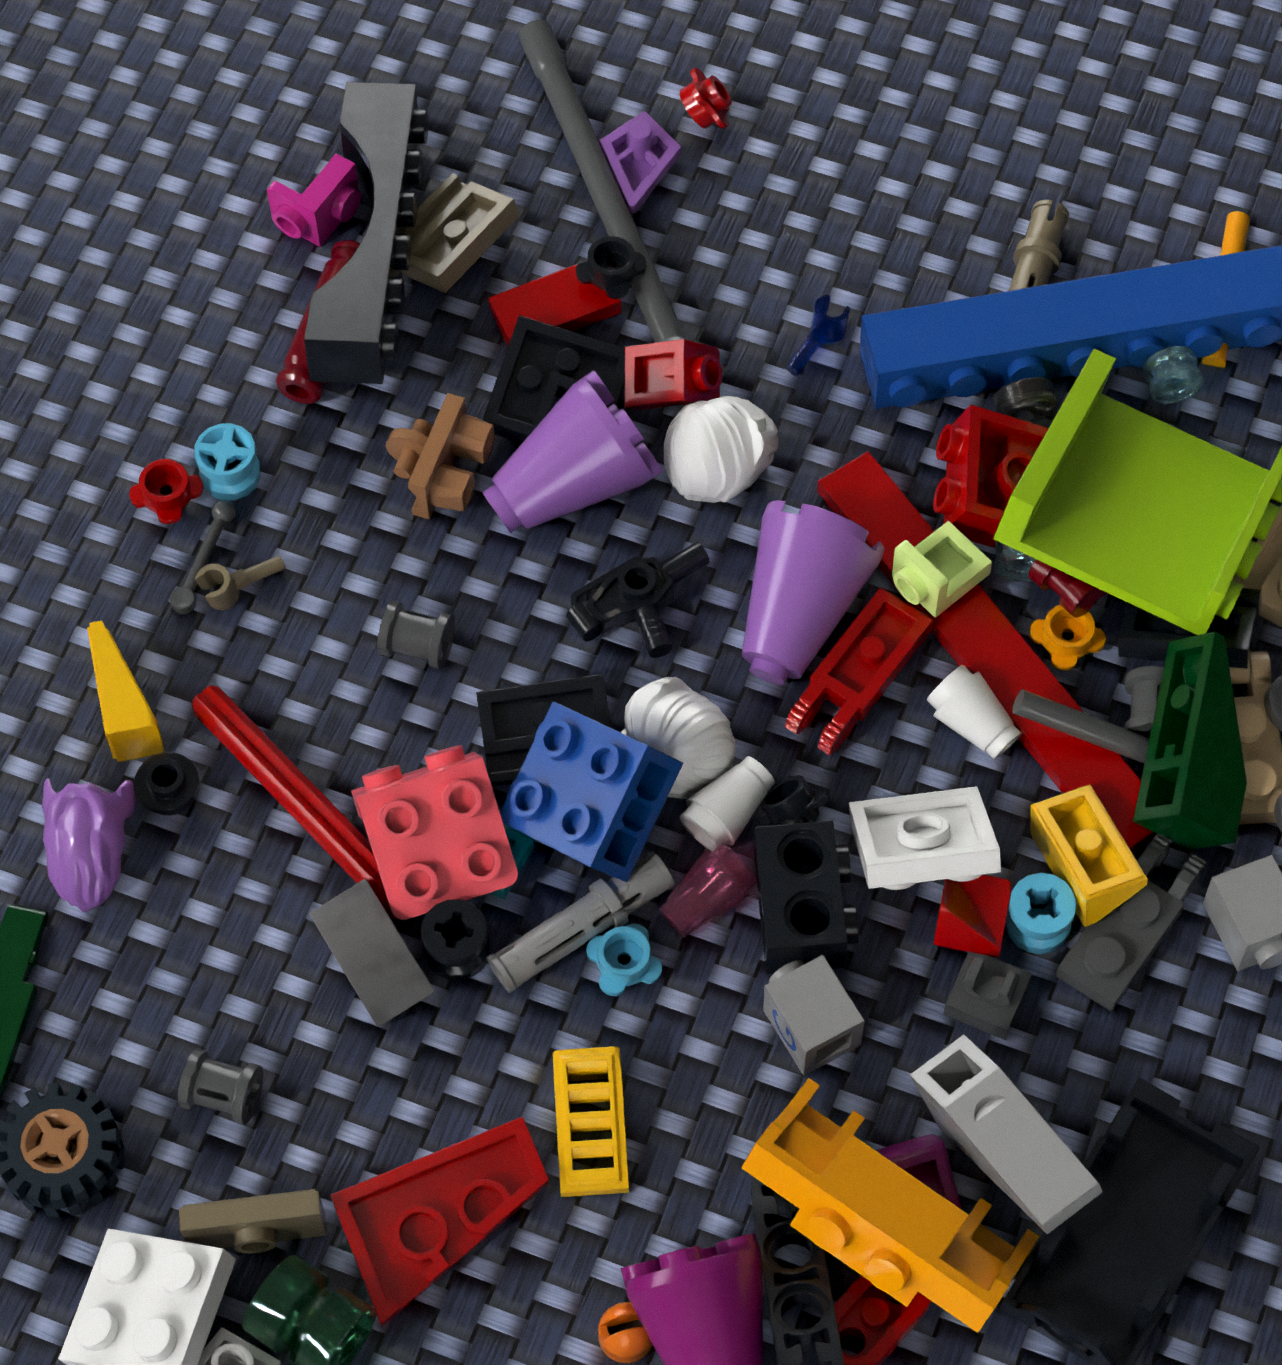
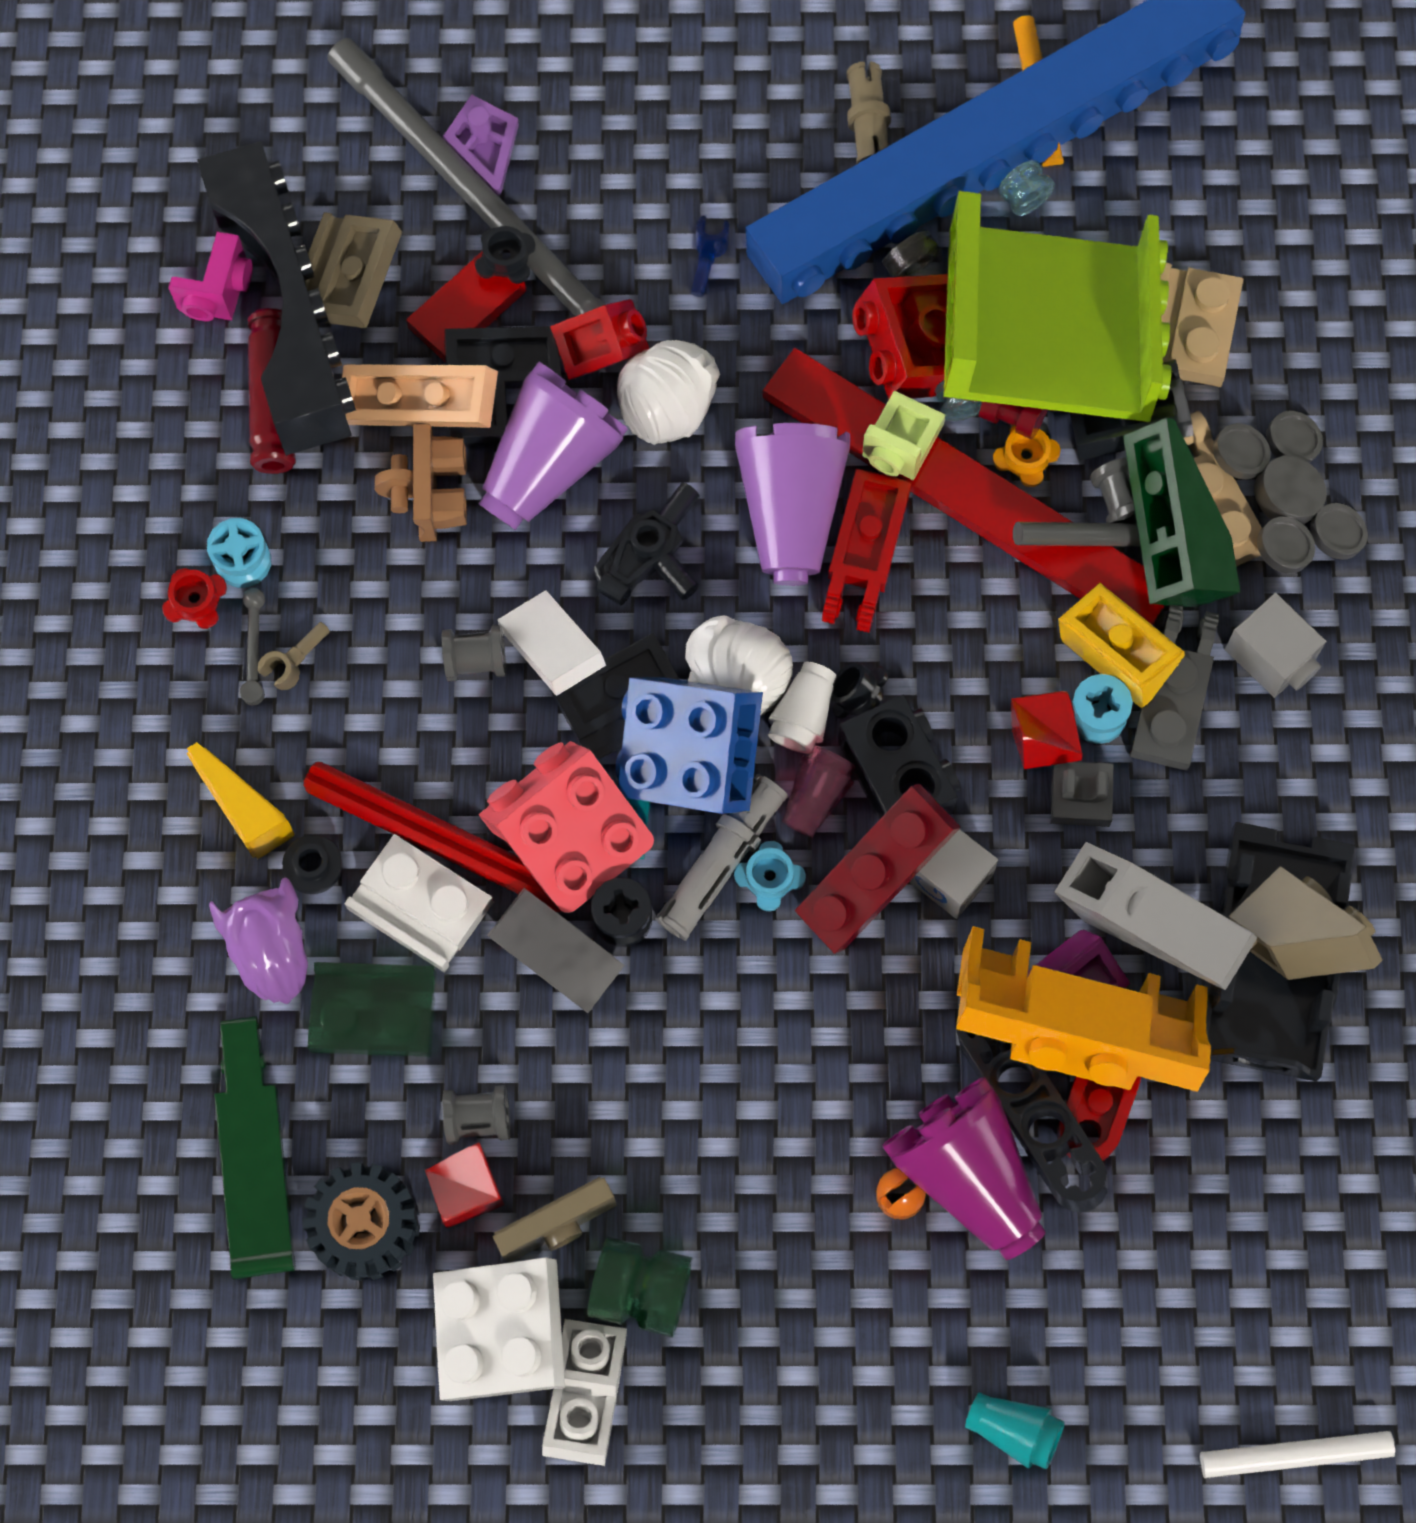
camera: 20 degrees left, 10 degrees up
red wing [330,1116,549,1327] -> none
yellow slope [552,1046,629,1197] -> none
red plate [680,67,732,129] -> none
white plate [849,786,1001,890] -> none
white cone [927,665,1022,760] -> none
none -> clear green plate [307,962,437,1057]
none -> light nougat plate [342,364,498,428]
none -> white plate [344,834,494,973]
none -> red slope [425,1142,504,1228]
none -> white tile [497,590,606,696]
none -> dark red plate [794,784,961,954]
none -> dark tan slope [1229,866,1383,980]

